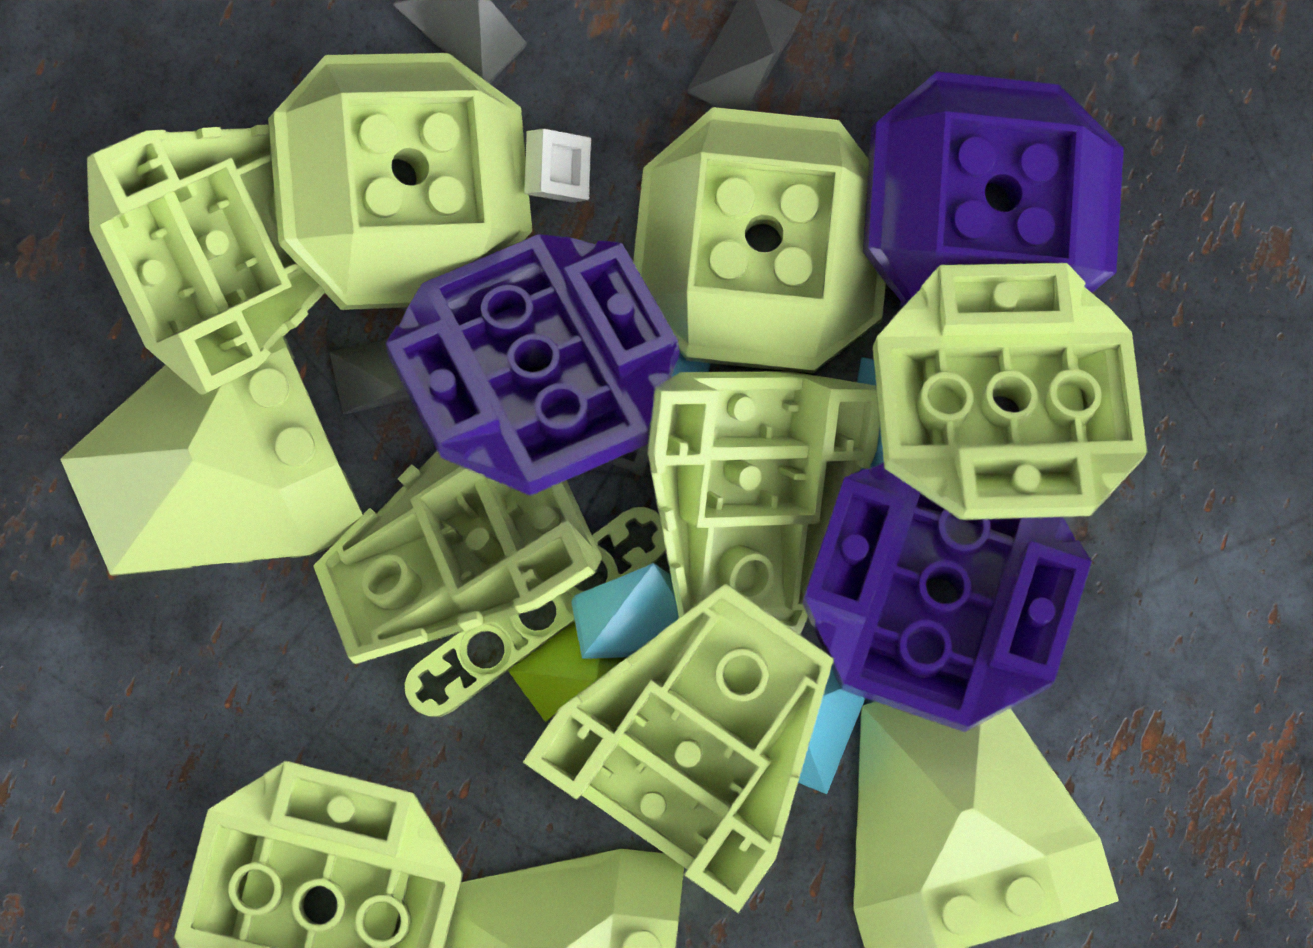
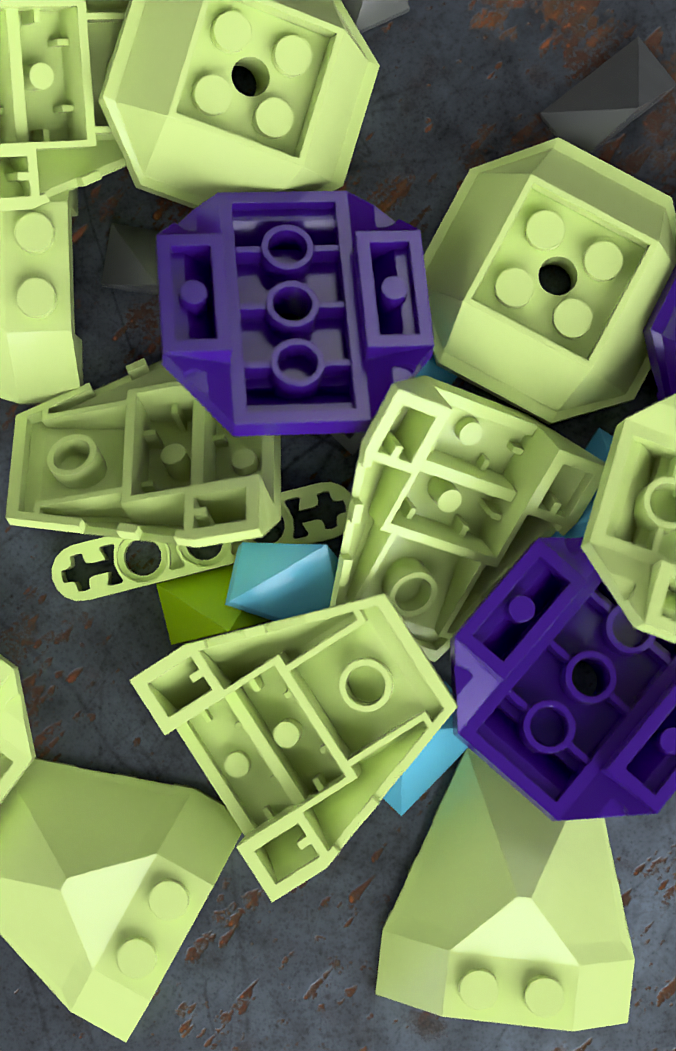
camera: 25 degrees right, 5 degrees up
white plate [524,129,591,203] -> none

